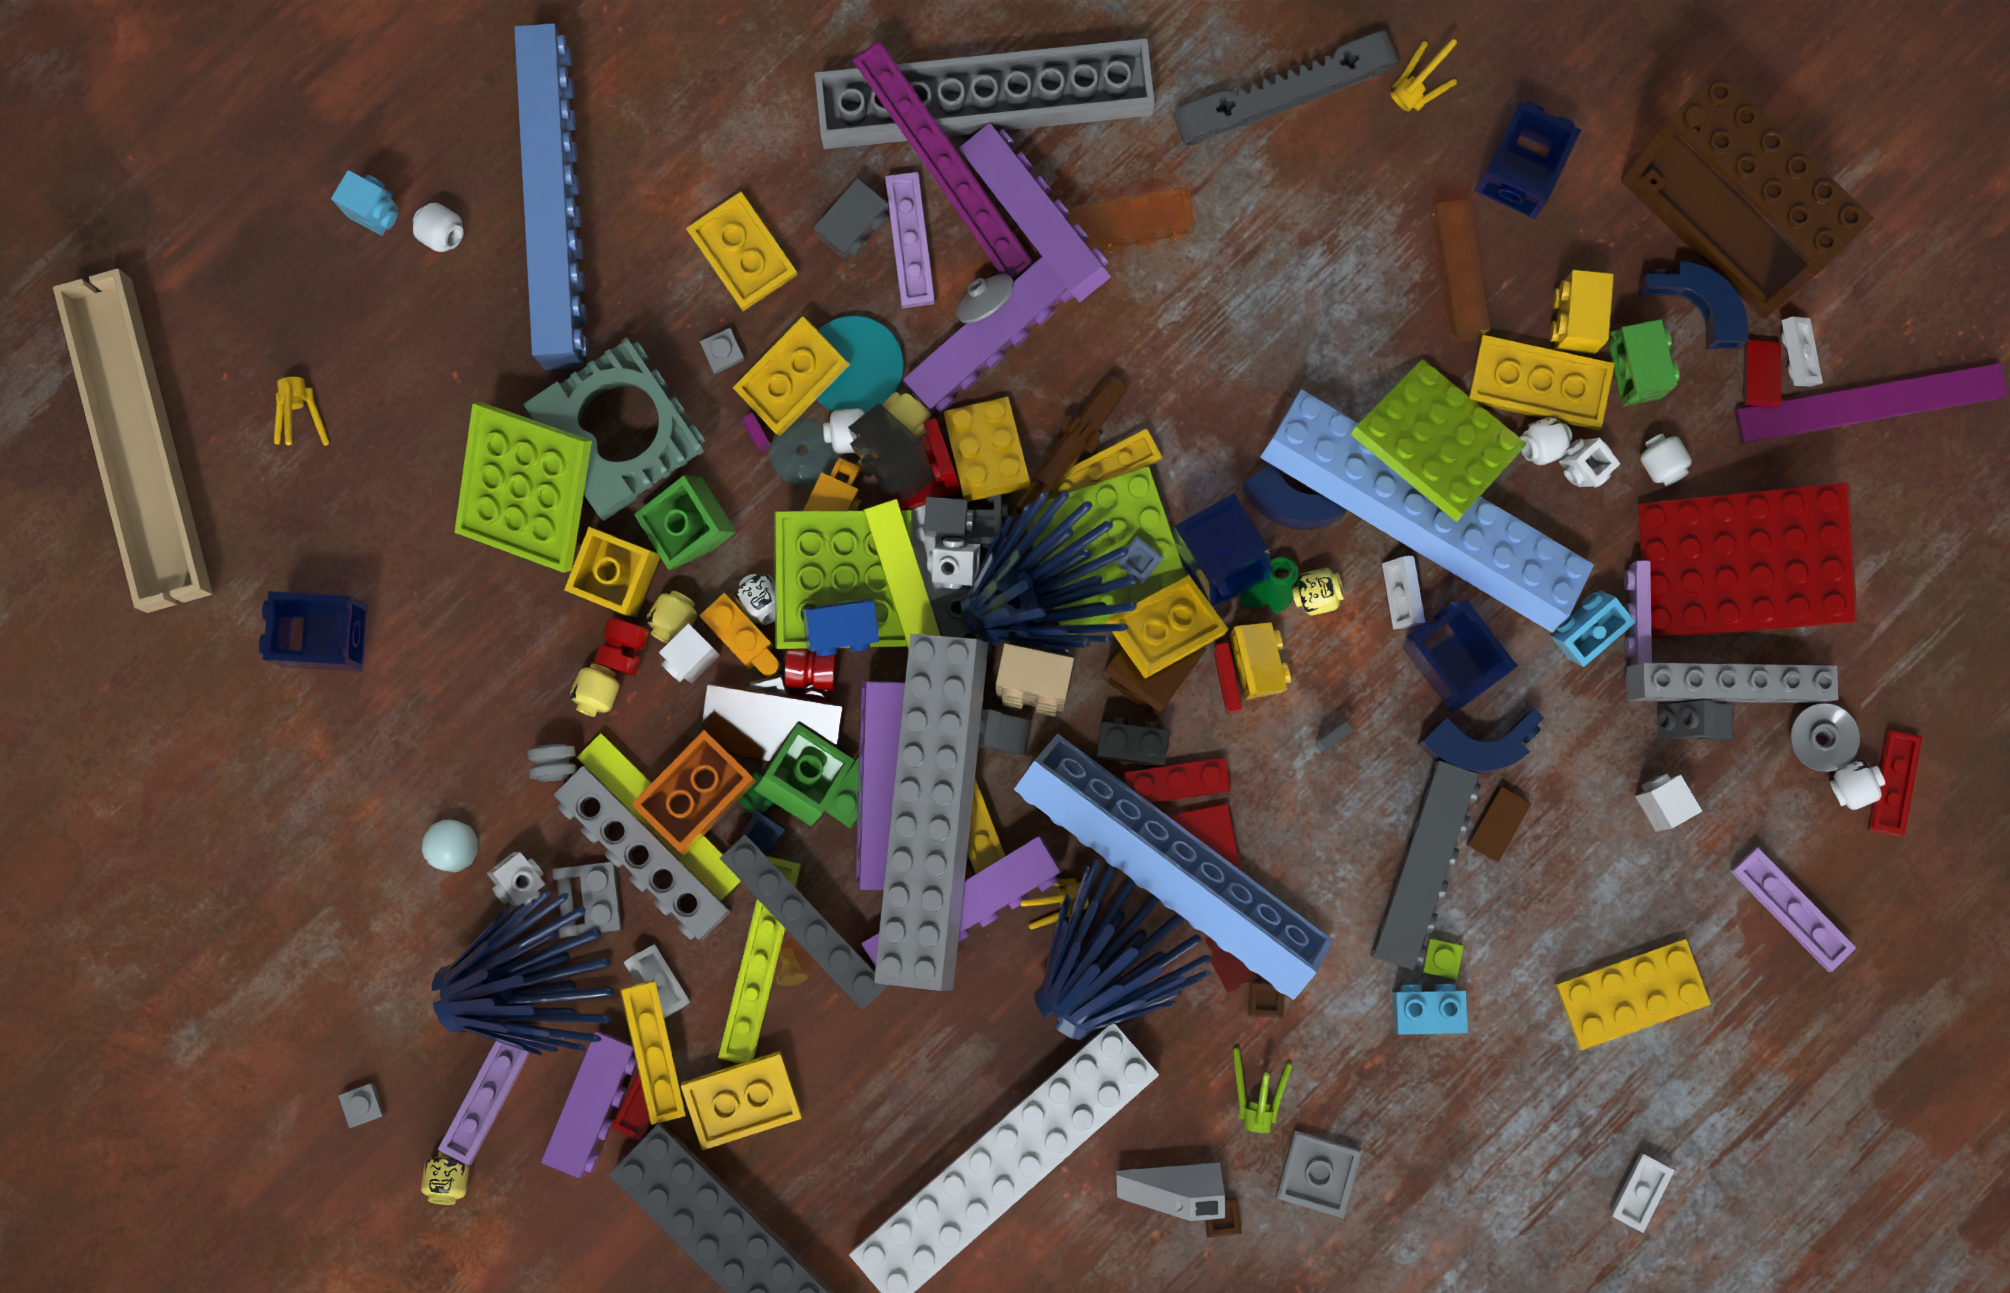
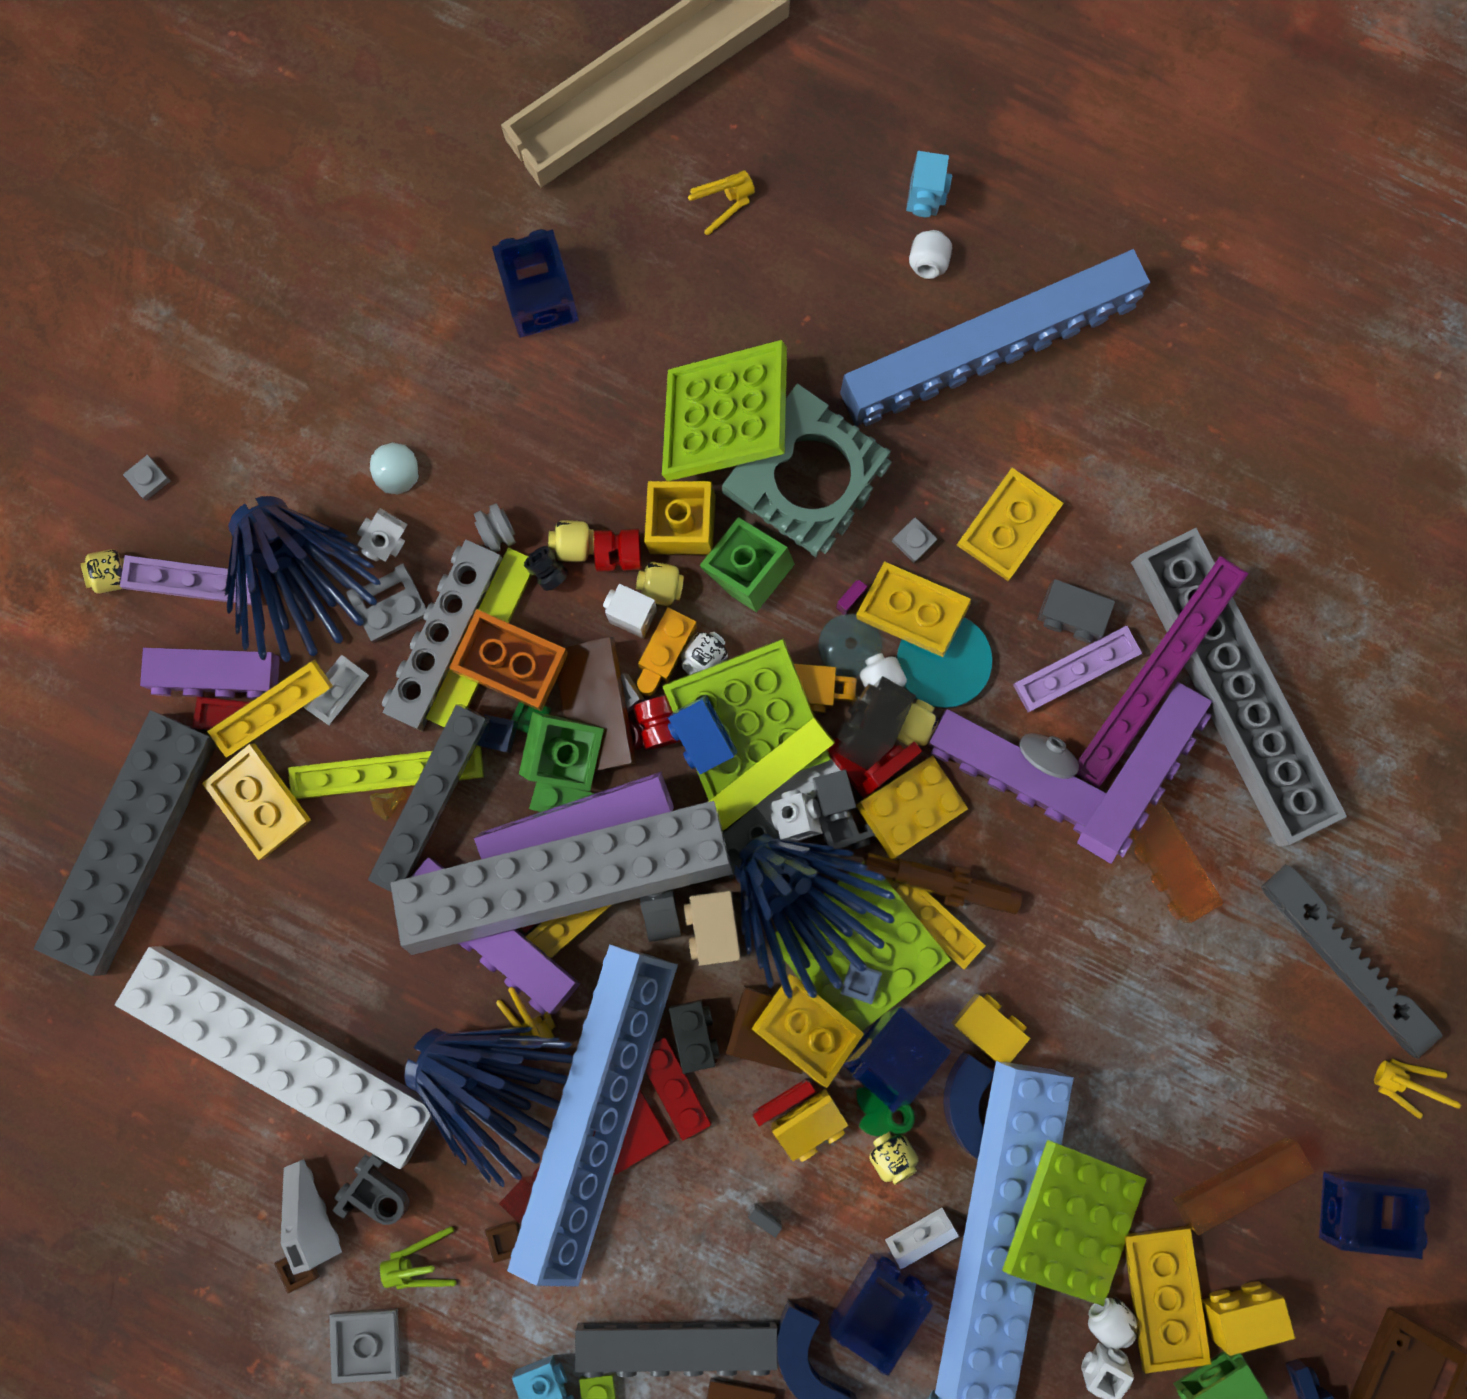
camera: 65 degrees right, 0 degrees up
none -> dark grey pin [333,1154,409,1225]
none -> black wheel [524,546,568,591]
none -> yellow brick [951,994,1030,1063]

